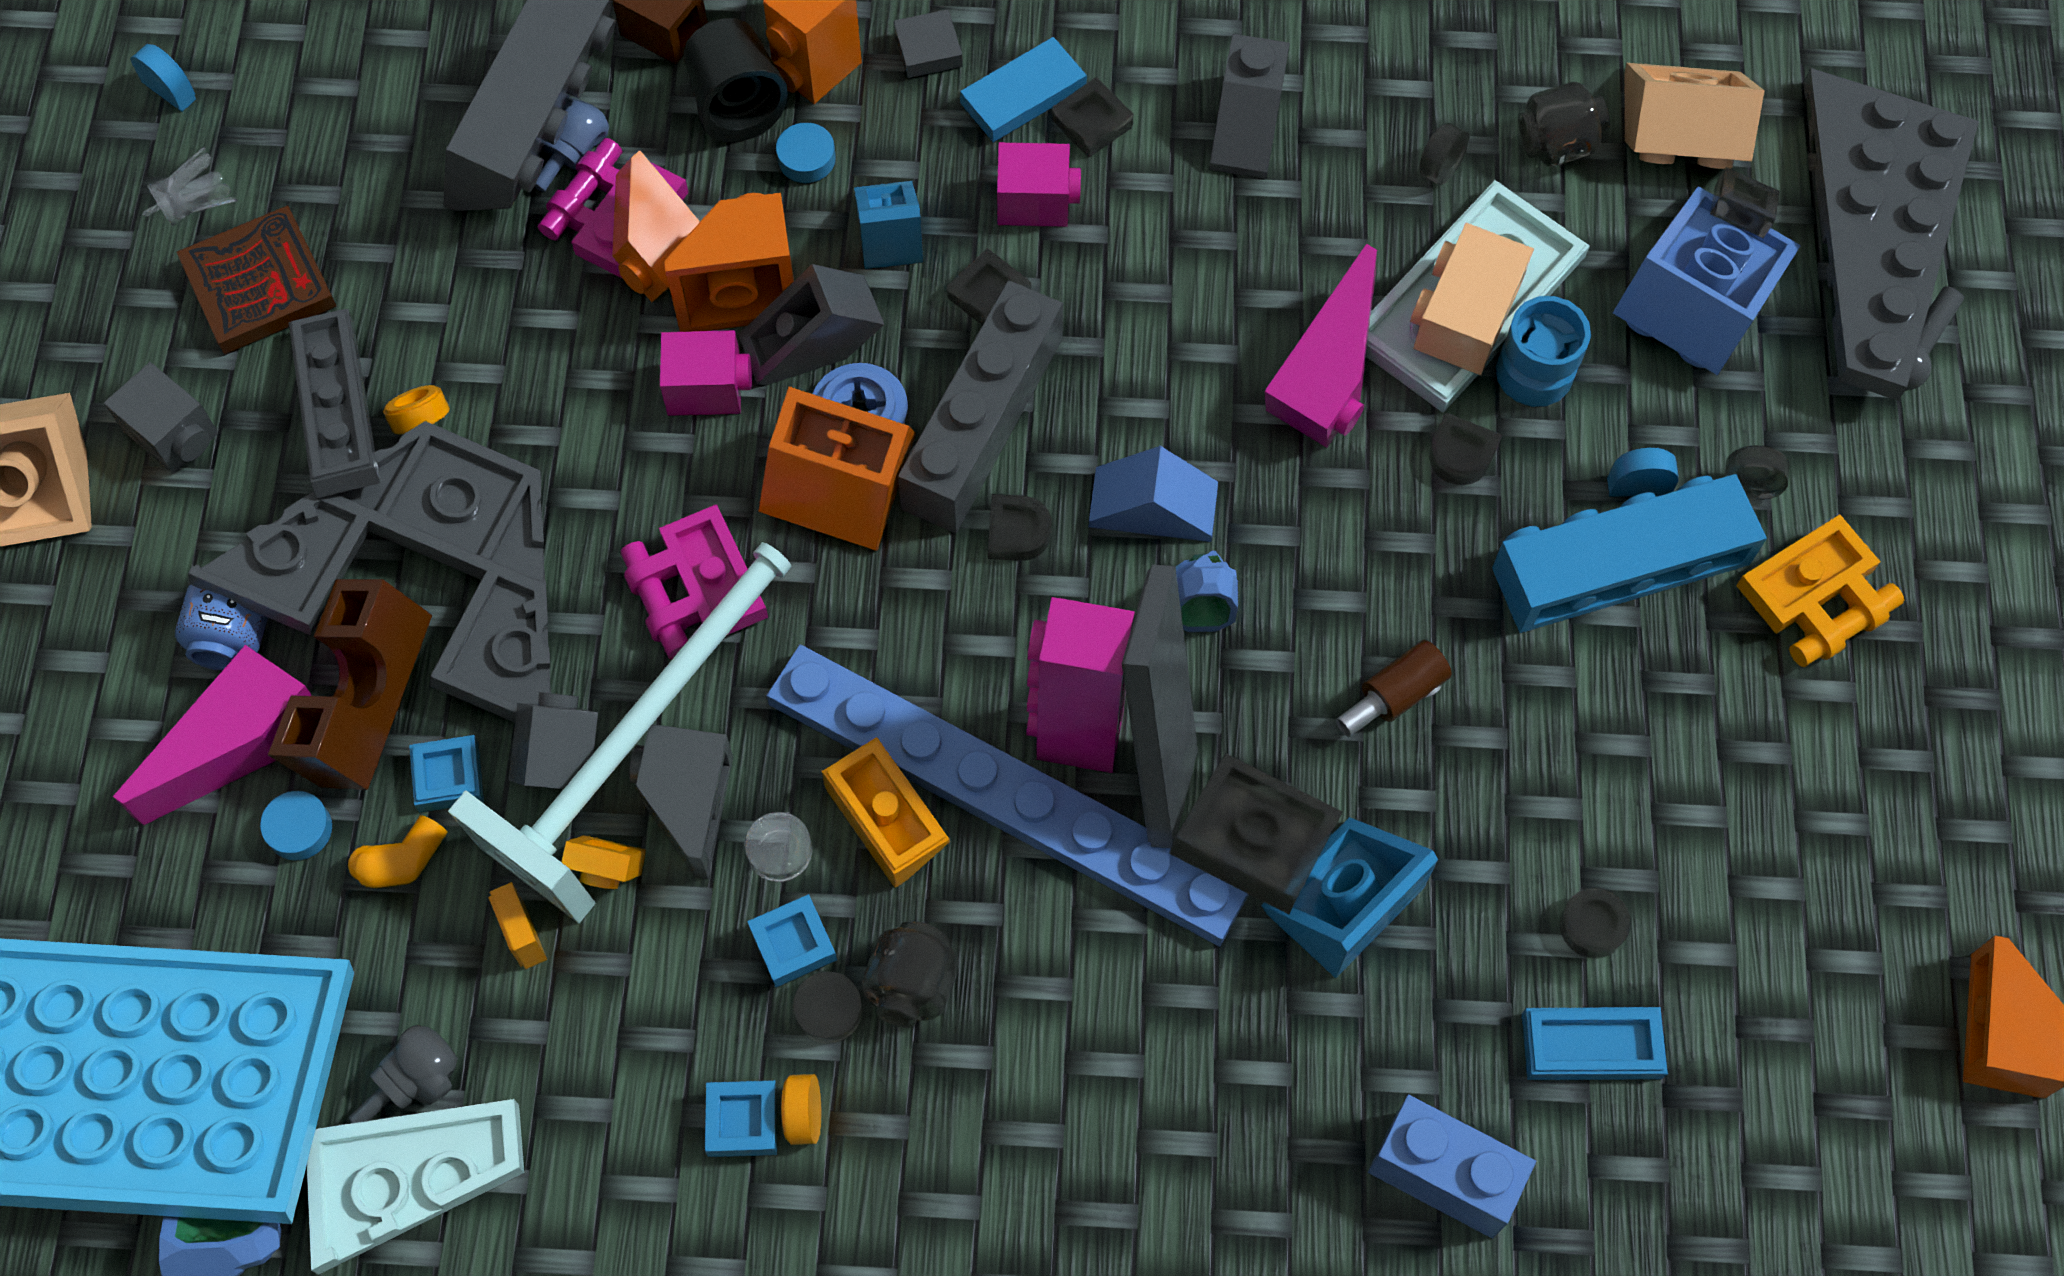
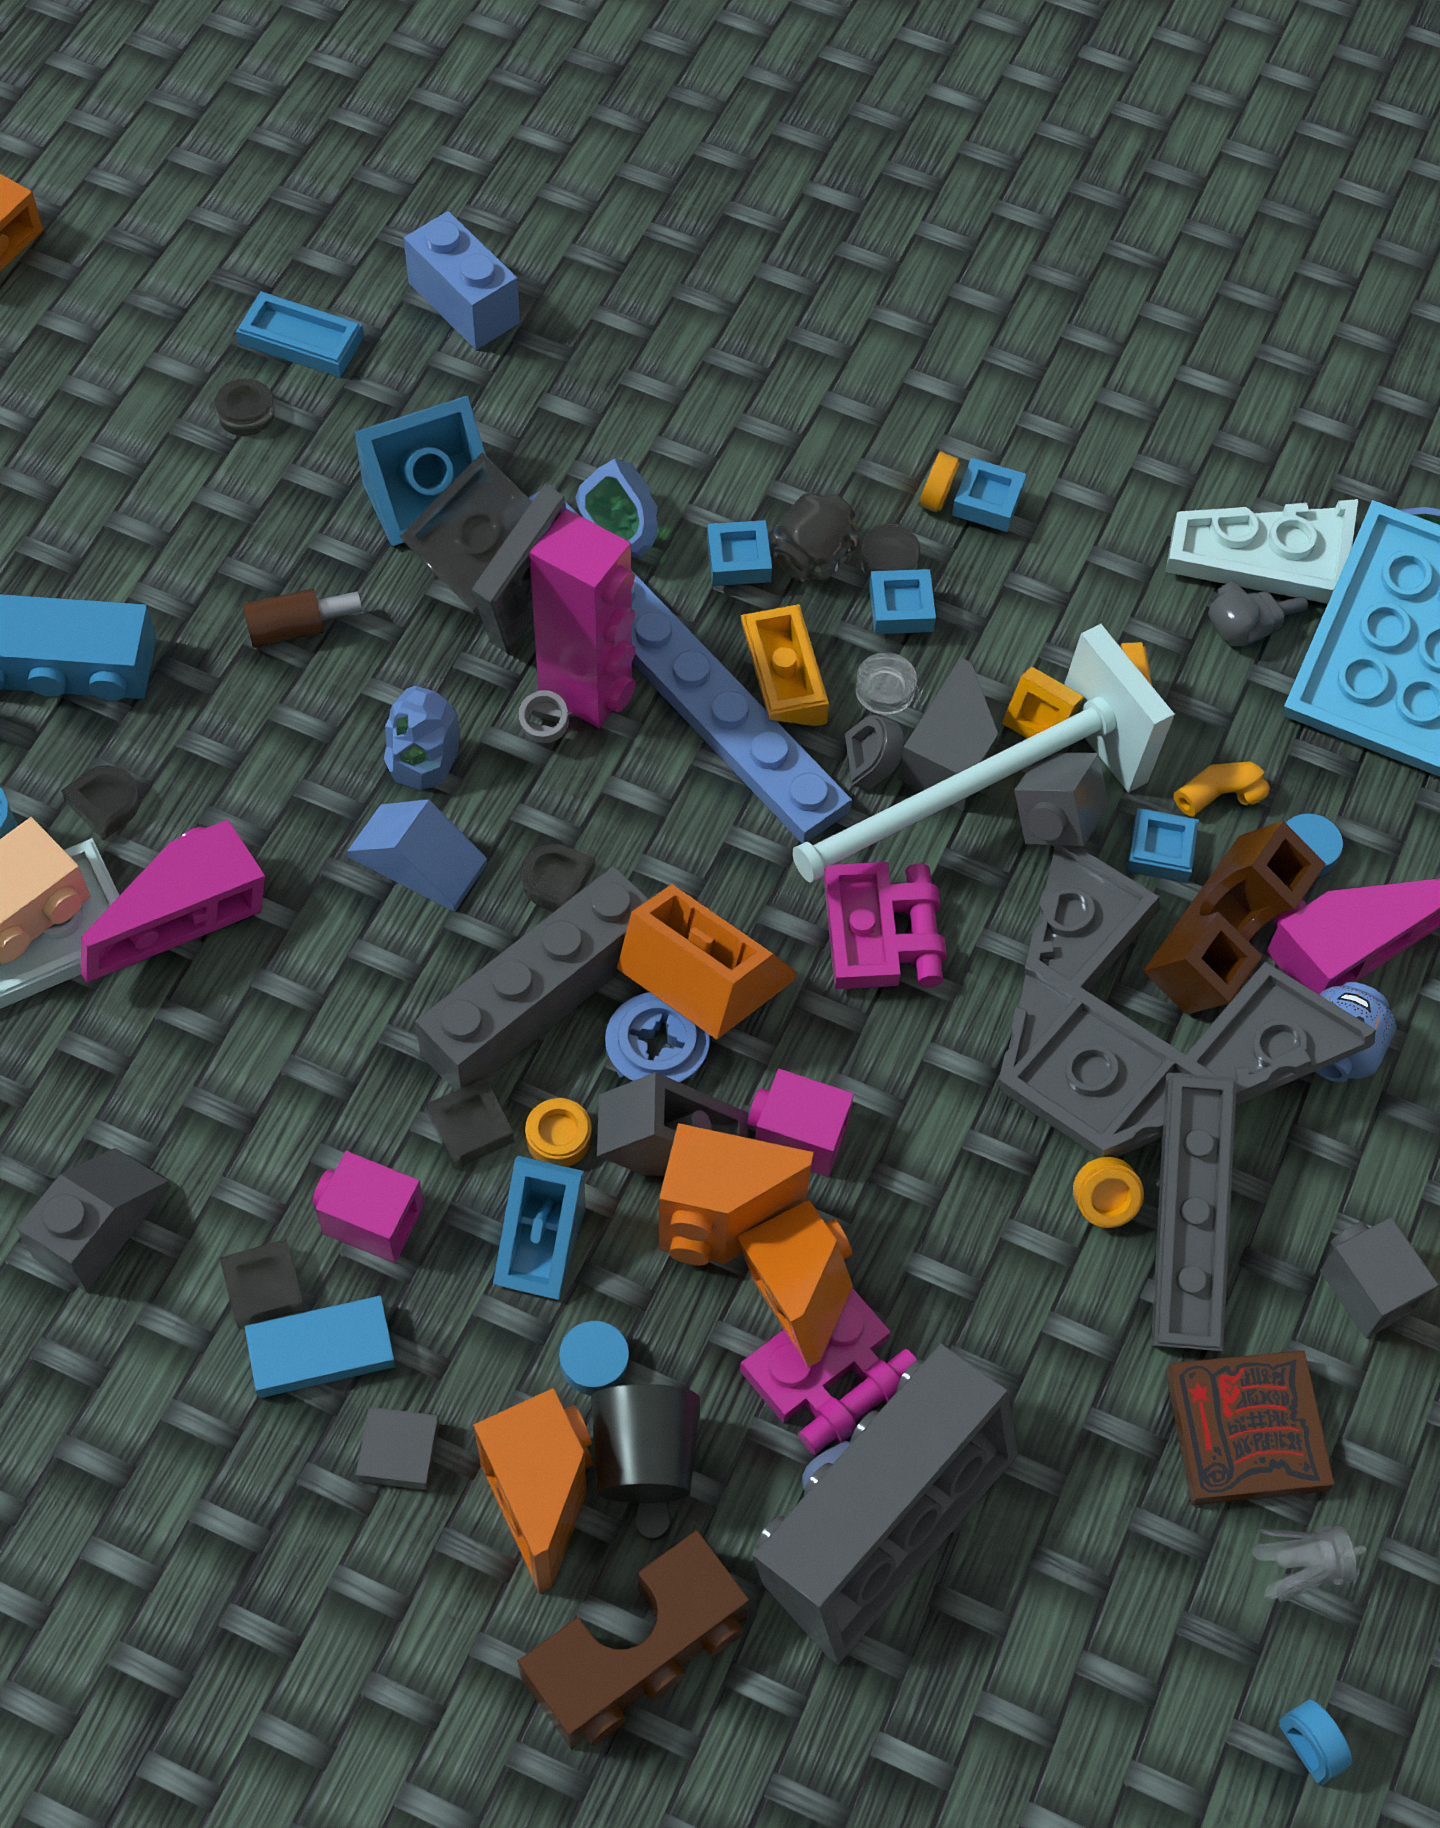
camera: 160 degrees left, 5 degrees down
none -> light orange tile [525,1098,592,1167]
none -> rock [575,458,658,558]
none -> dark azure plate [707,520,772,586]
none -> dark grey tile [845,715,904,790]

